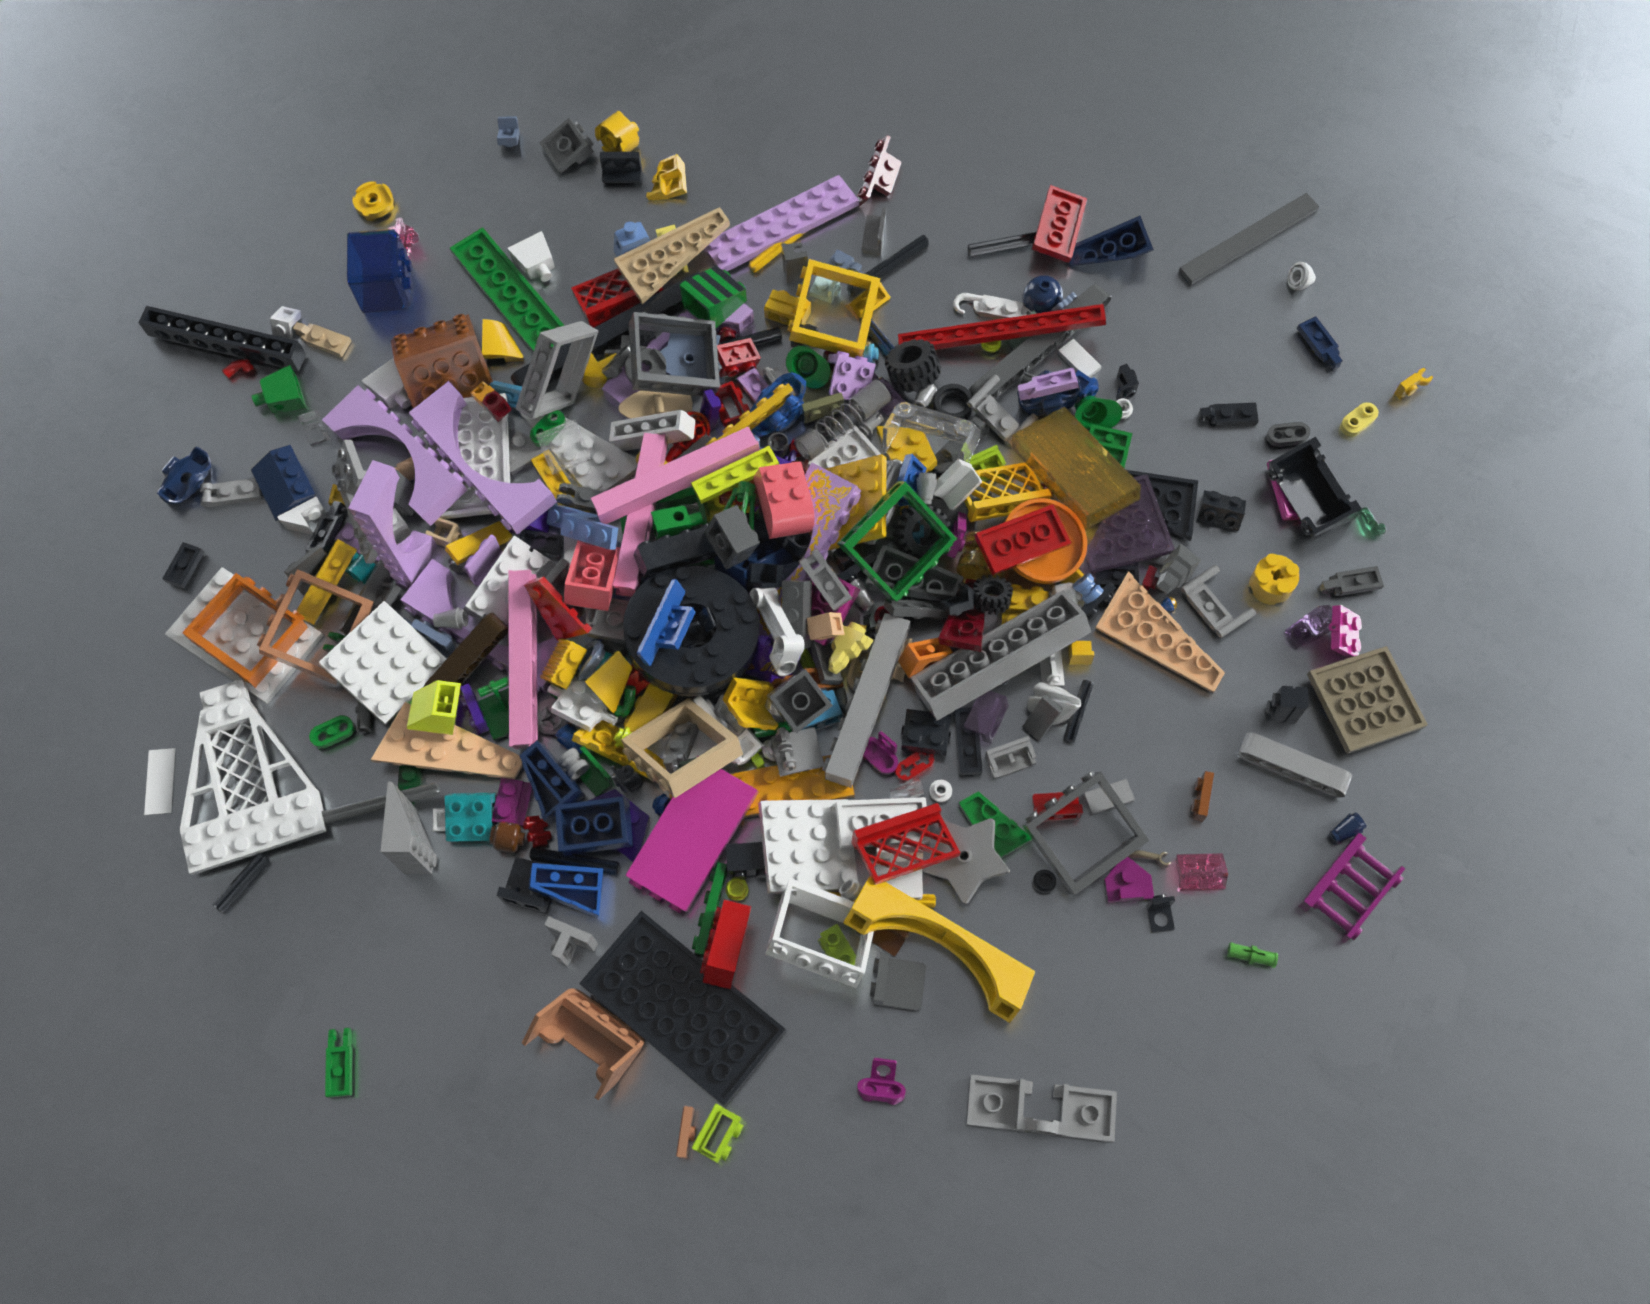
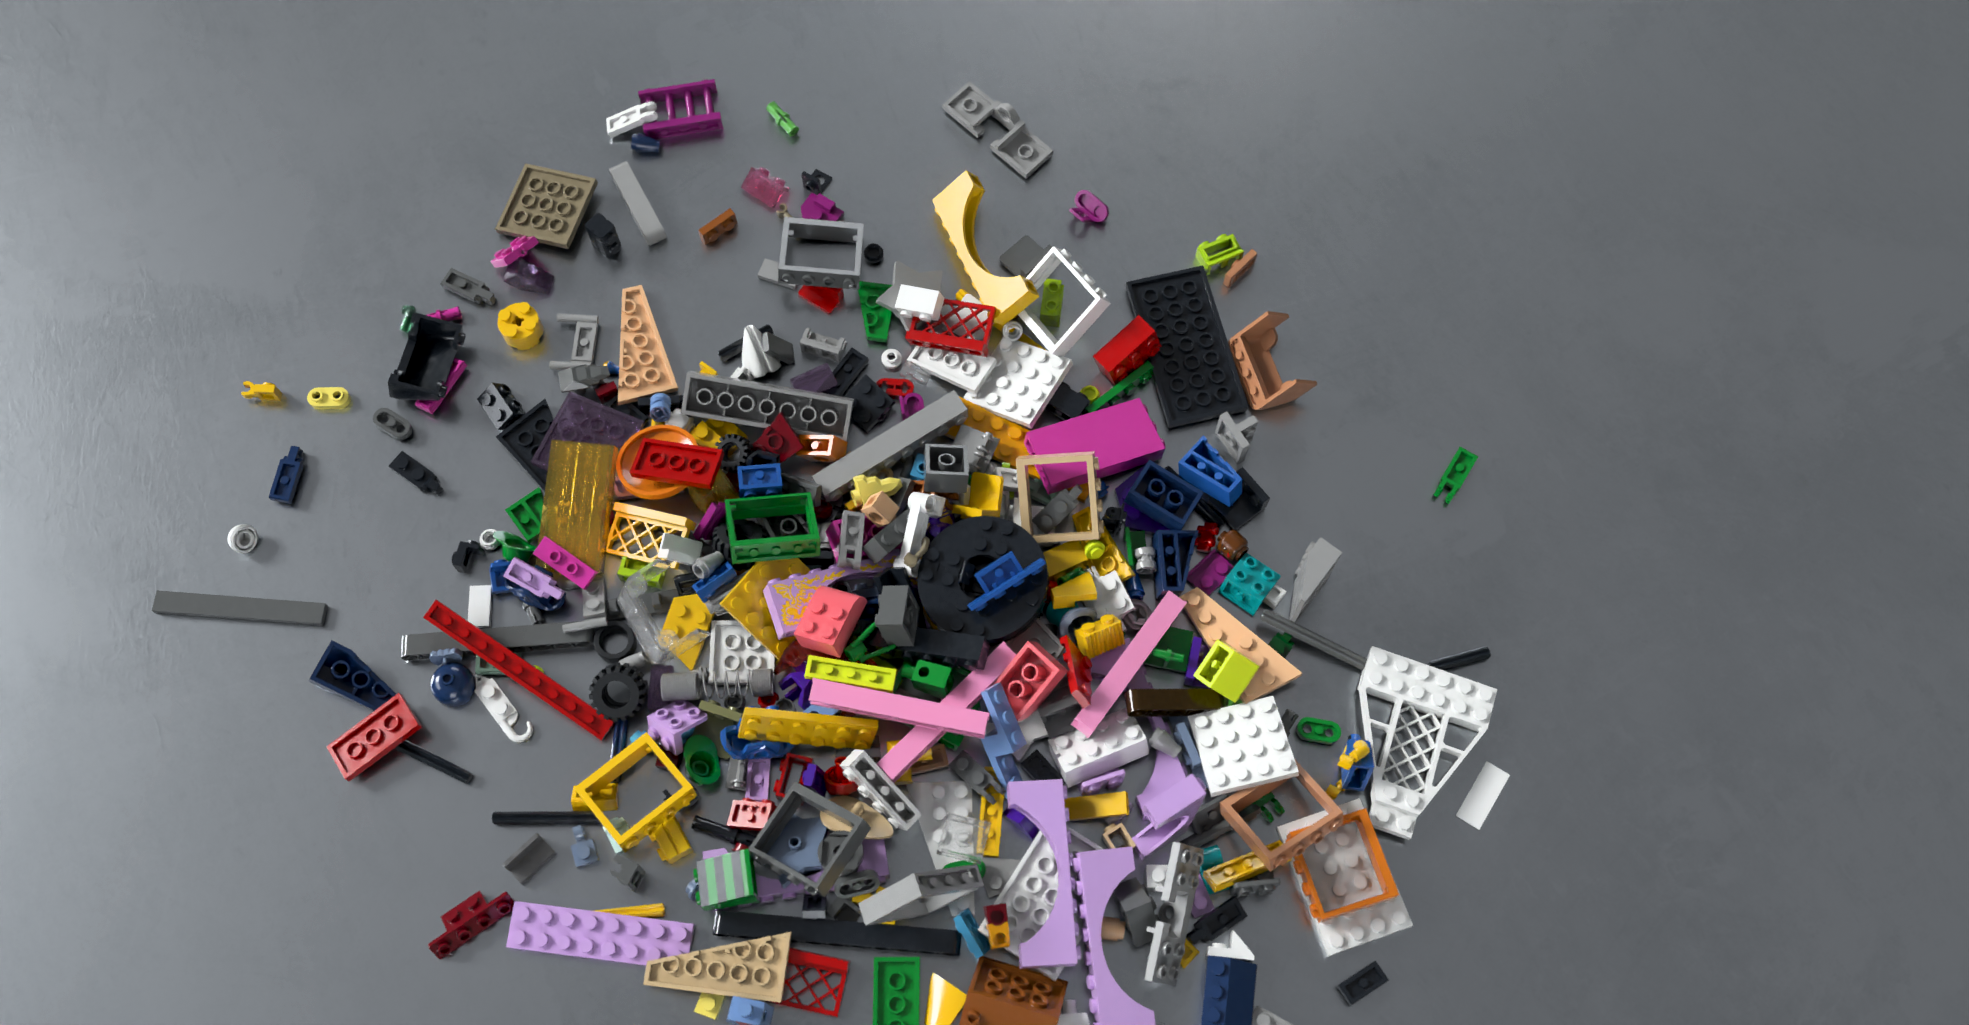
camera: 145 degrees left, 0 degrees up
none -> dark pink pin [427,306,462,321]
none -> dark pink plate [533,536,598,590]
none -> white hinge [606,102,658,138]
none -> blue bracket [737,463,782,498]
none -> white brick [895,284,944,322]
none -> dark tan piece [904,537,930,568]
none -> torso [1325,734,1375,800]

